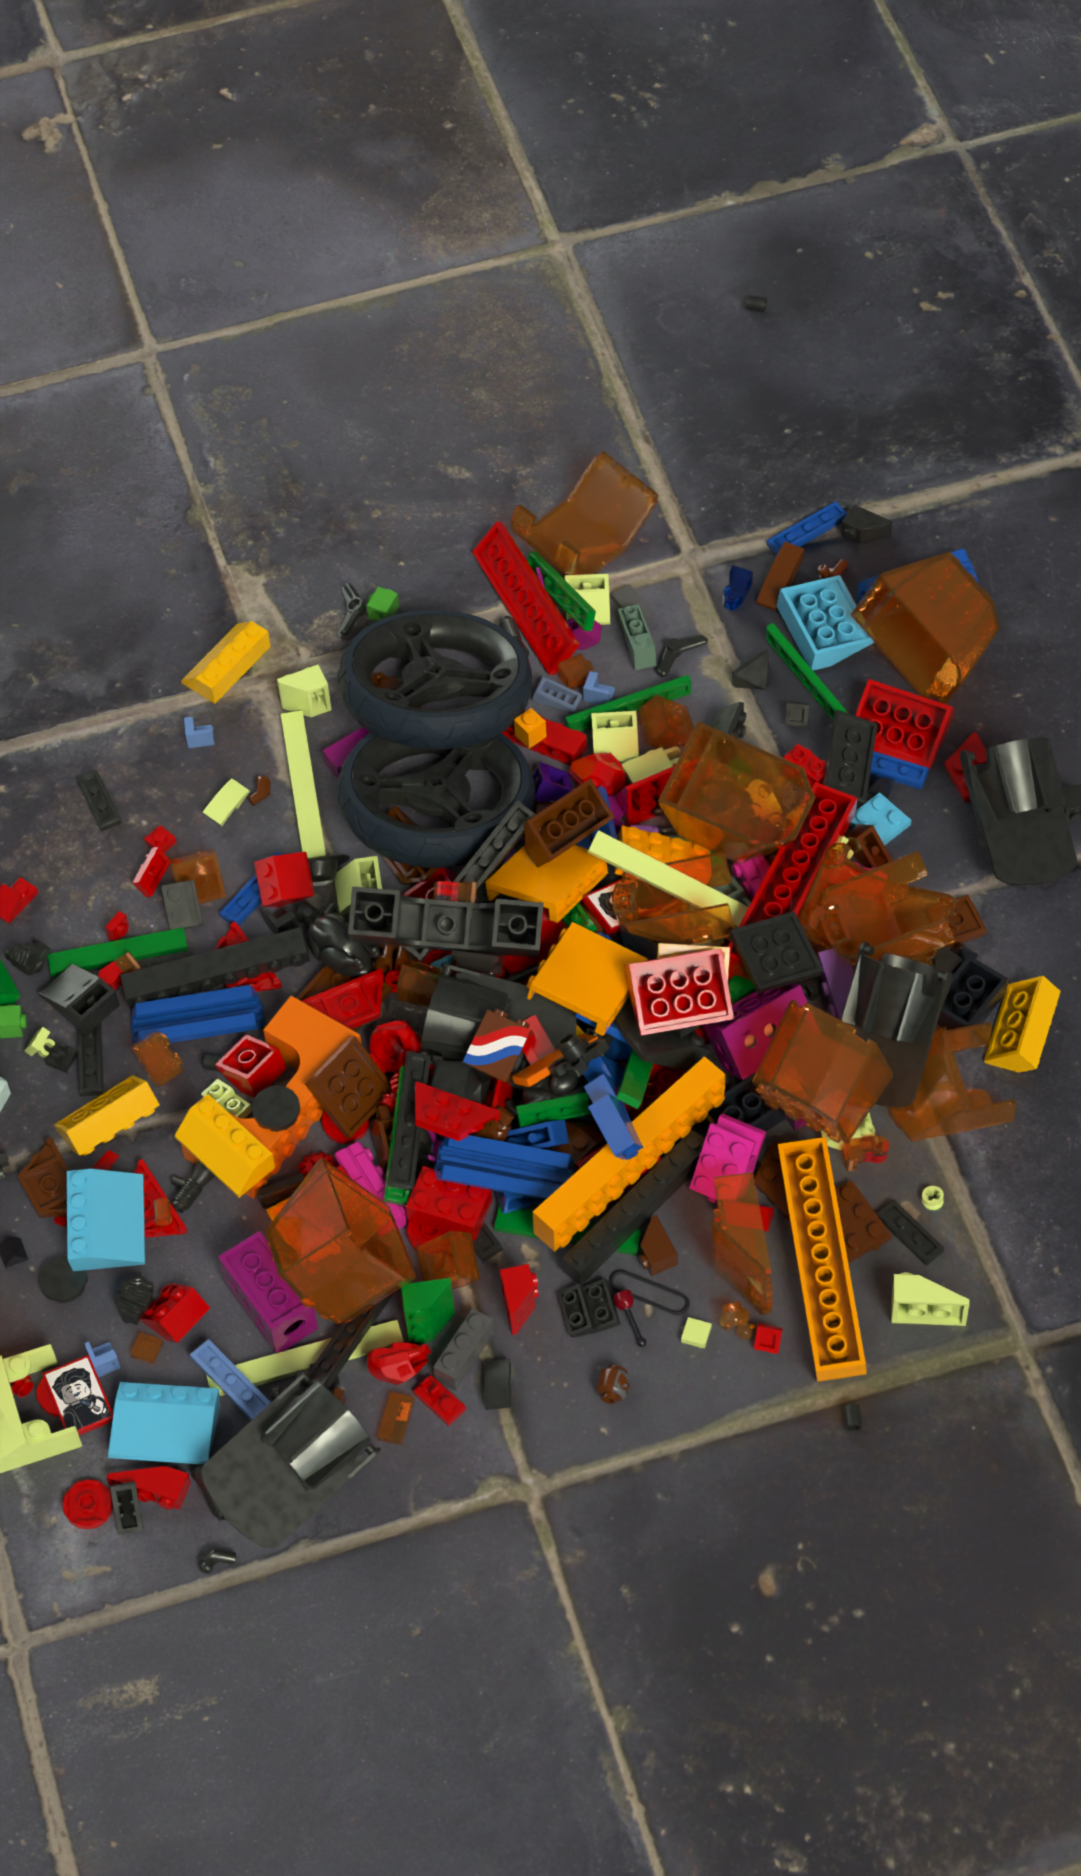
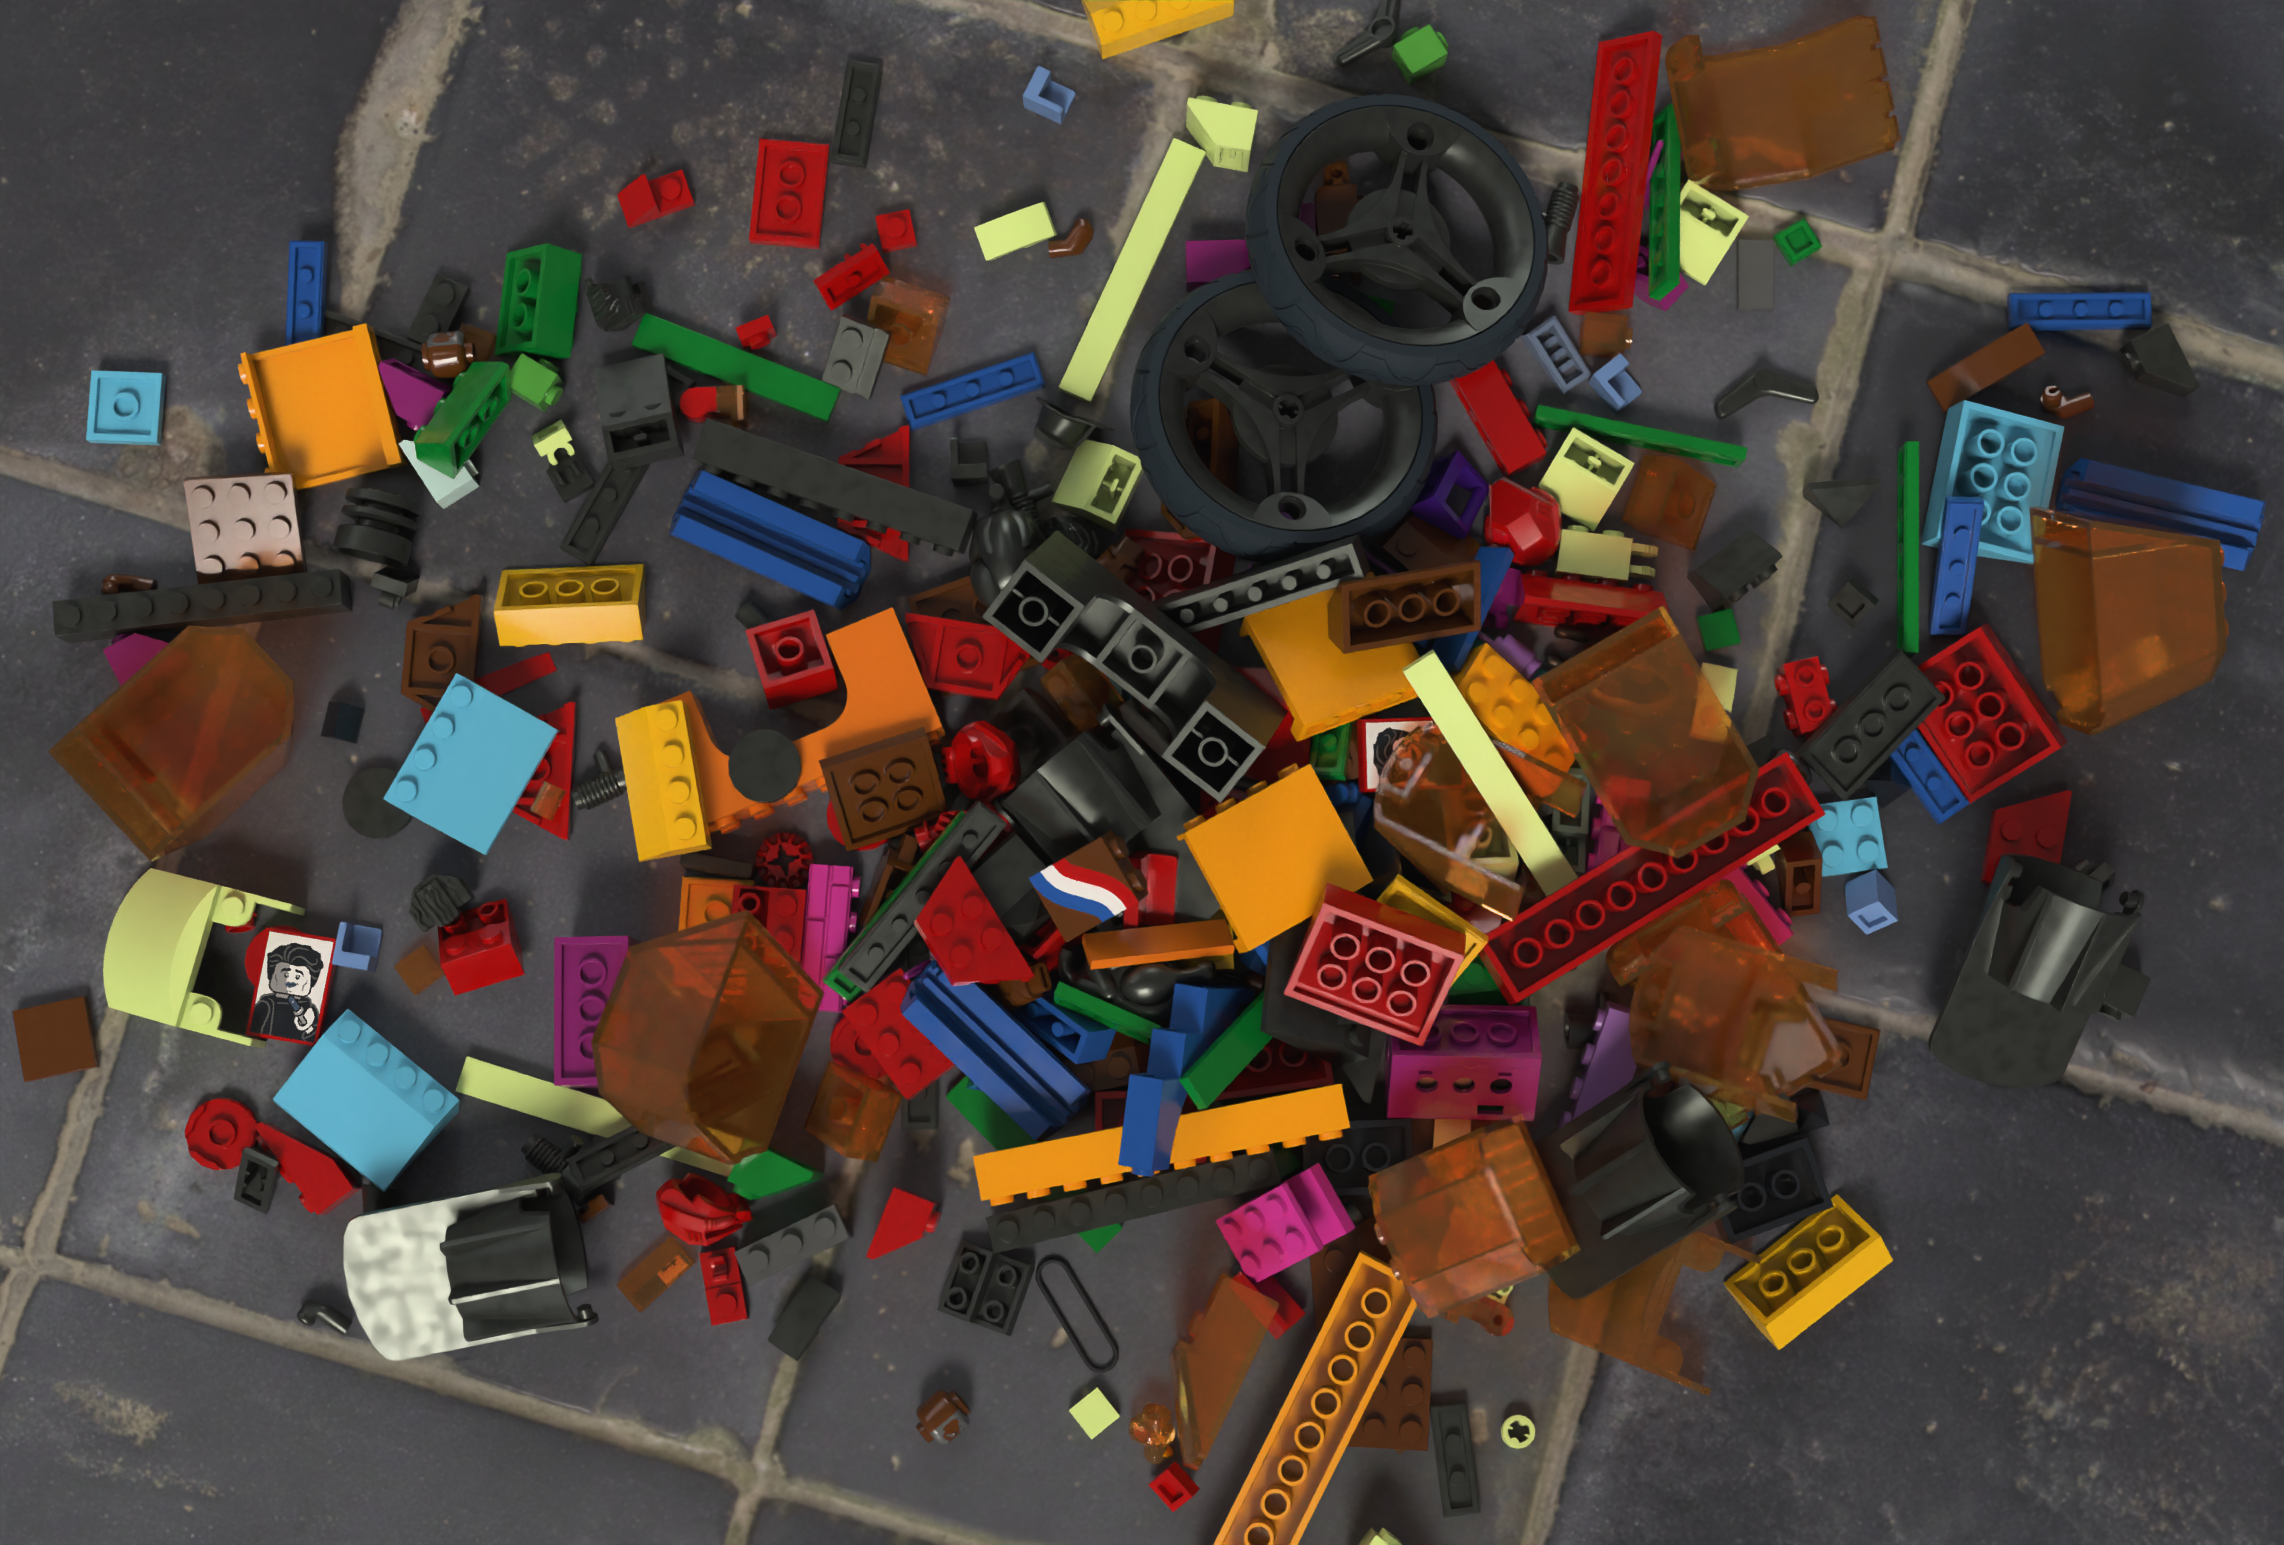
camera: 30 degrees right, 25 degrees up
clear orange brick [131,1031,183,1086] -> none
medium blue plate [190,1339,271,1421] -> none
yellowish green slope [201,1079,252,1118] -> none
red slope [254,852,315,908] -> none
leg [433,881,478,903] -> none
light orange brick [514,708,546,749] -> none
pearl dark grey plant [548,1033,610,1077] -> none
hinge [613,1290,647,1347] -> none
sand green slope [618,604,657,670] -> none
reddish brown slope [638,1215,678,1276] -> none
clear blue leg [723,565,753,610] -> none
pearl dark grey plate [729,911,823,994] -> none
none -> red tile [749,138,830,249]
none -> green tile [1772,217,1823,267]
none -> medium blue panel [1845,869,1898,935]
none -> blue tile [1928,496,1985,635]

